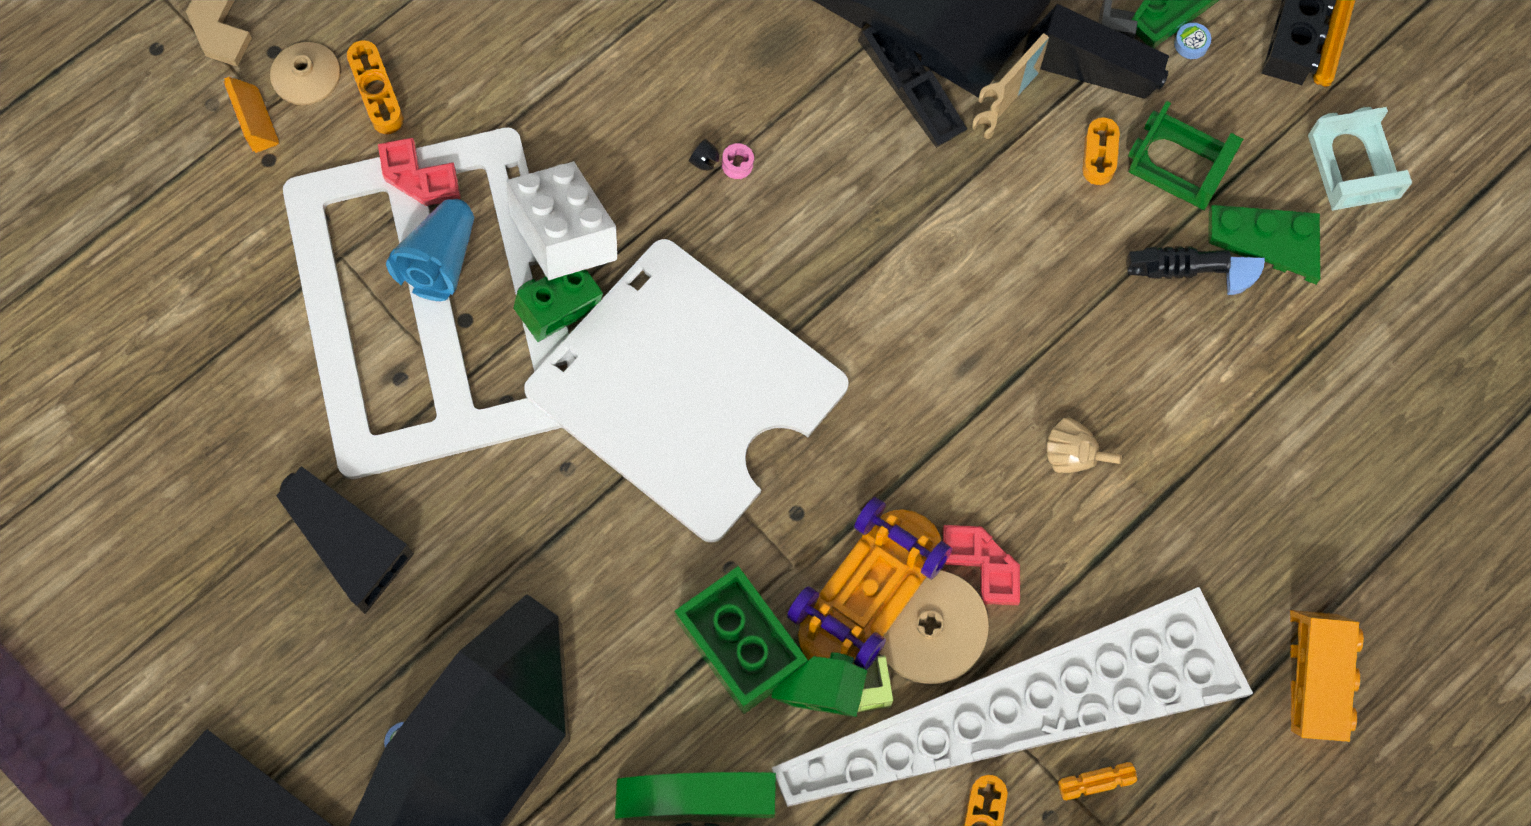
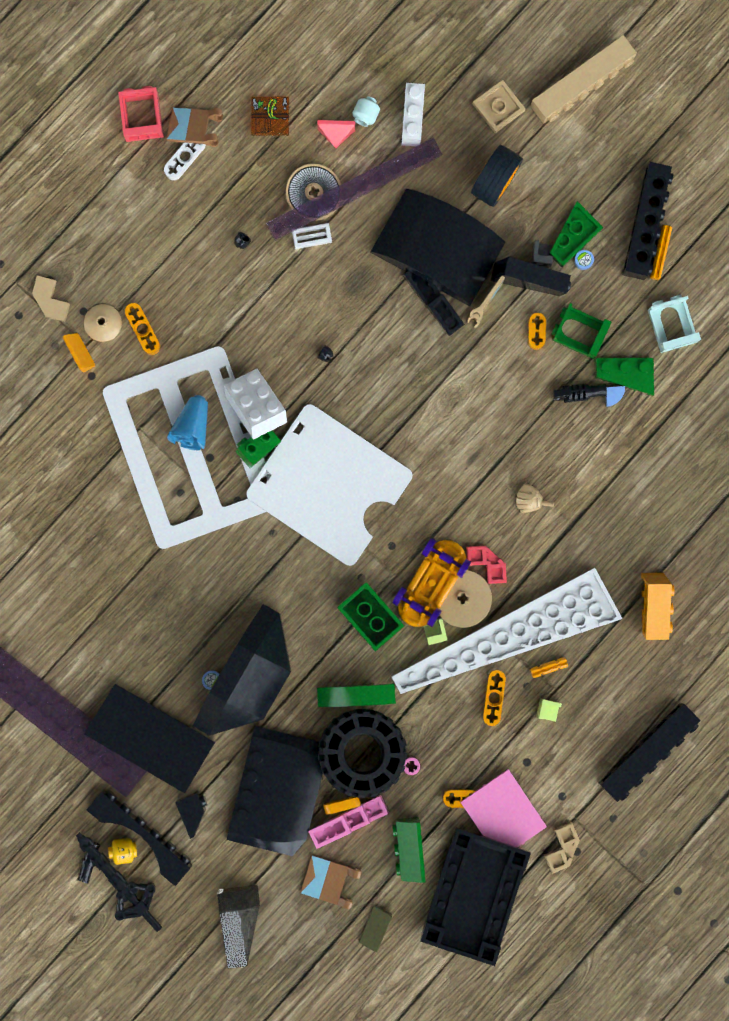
camera: 10 degrees left, 15 degrees up
black slope [276,466,414,614] -> none
coral tile [378,138,461,206] -> none
bright pink bush [722,143,754,179] -> none
green slope [771,652,867,717] -> none

